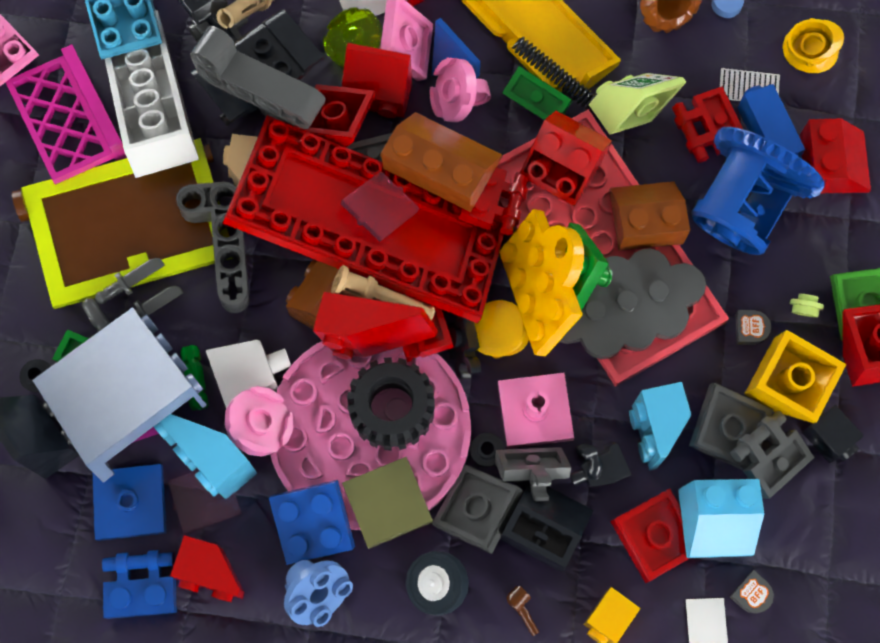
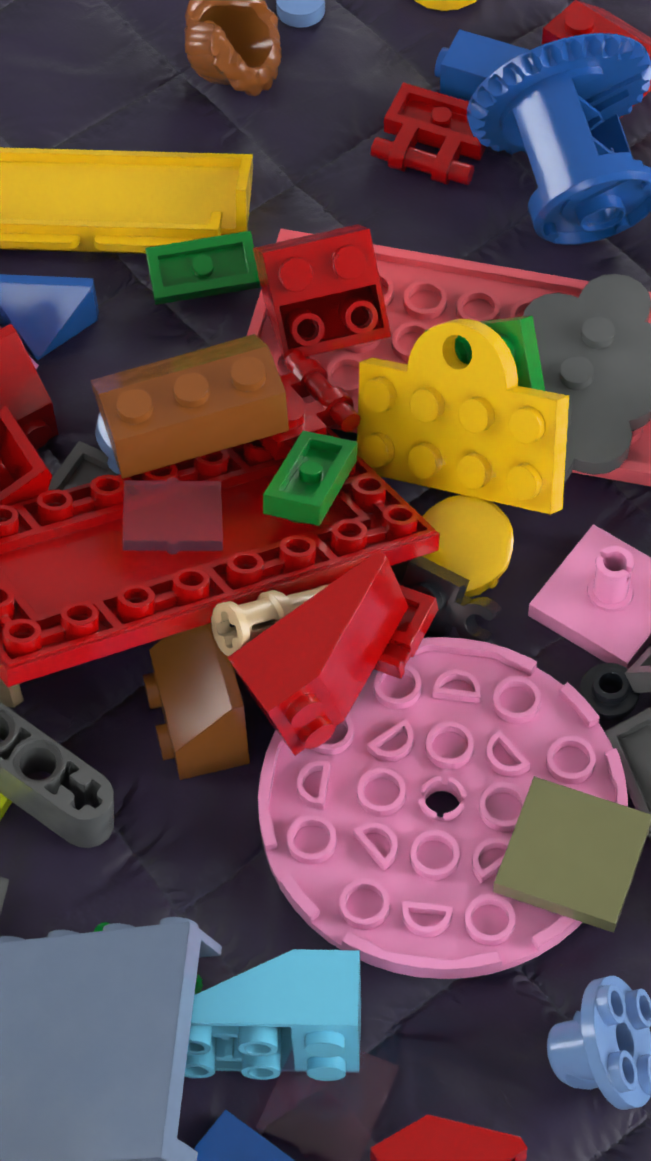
camera: 45 degrees left, 15 degrees down
white torso [206,340,291,409] -> none
bright pink tile [224,386,294,457] -> none
blue plate [269,480,355,565] -> none
black tyre [347,357,435,451] -> none
bright pink tile [430,57,491,123] -> none
black piece [512,36,598,119] -> none
yellowish green slope [589,73,686,135] -> none
dark orange slope [609,181,690,251] -> none
white sticker [720,68,780,101] -> none
none -> green plate [263,431,358,526]

